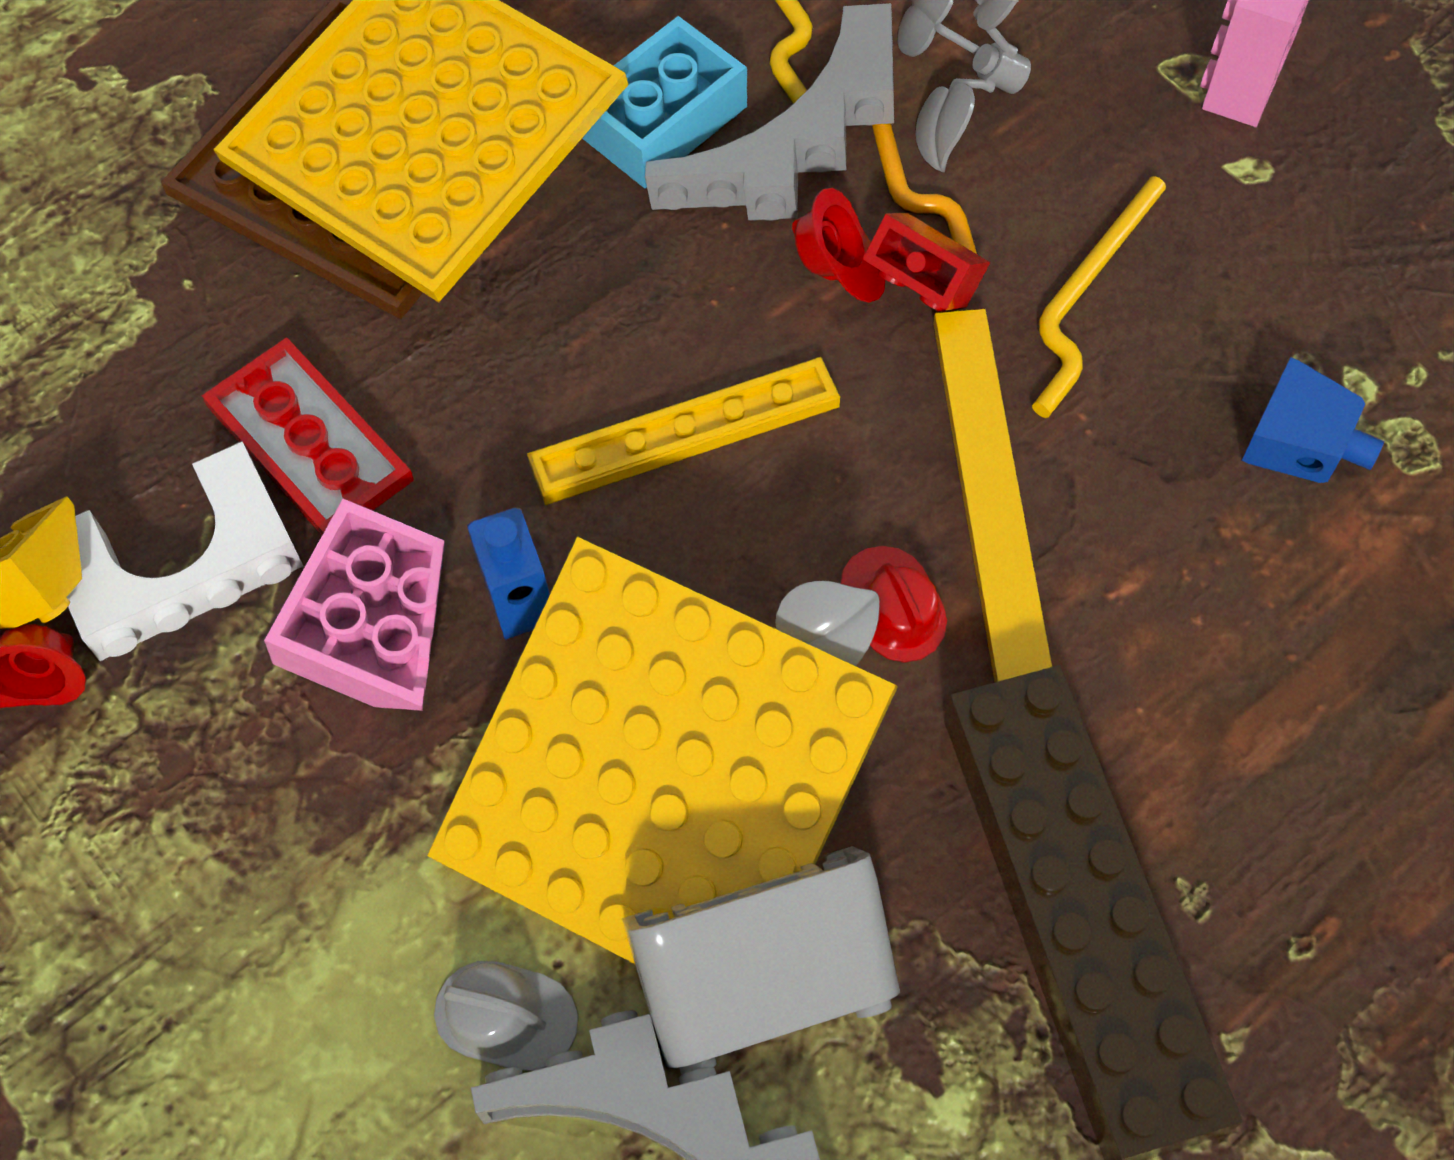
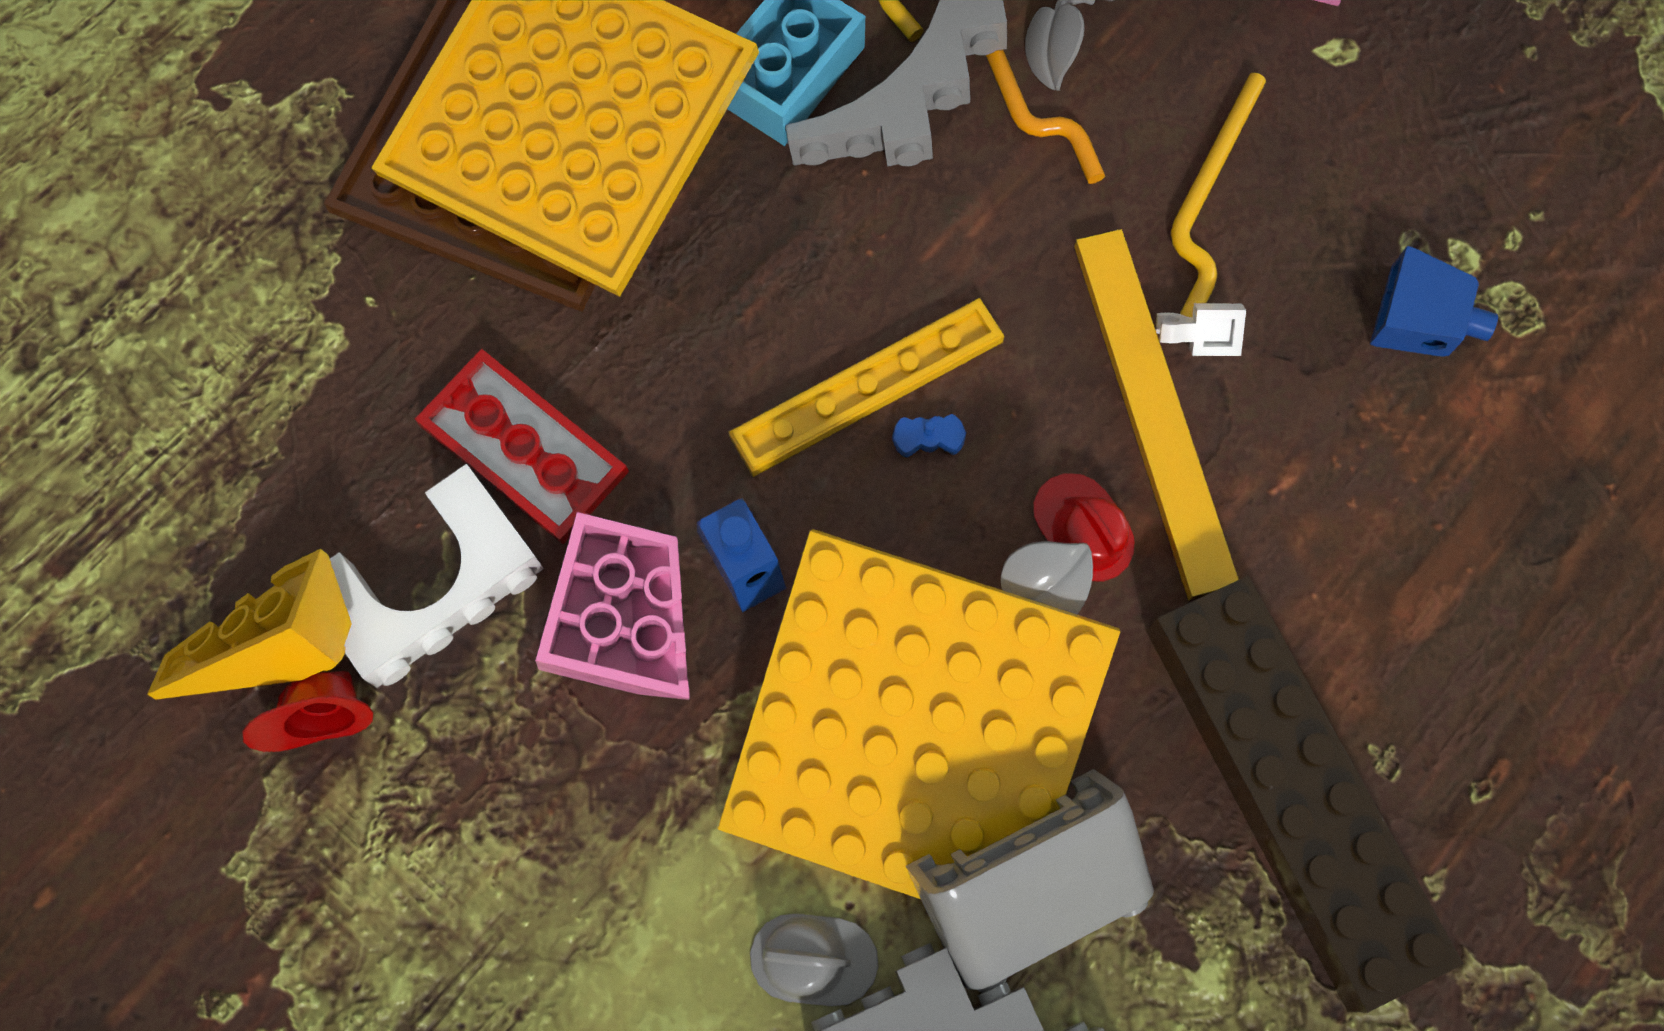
camera: 10 degrees left, 10 degrees up
red piece [792,188,886,303] -> none
red brick [863,213,991,312] -> none
none -> blue piece [892,414,967,458]
none -> white plate [1155,303,1246,356]

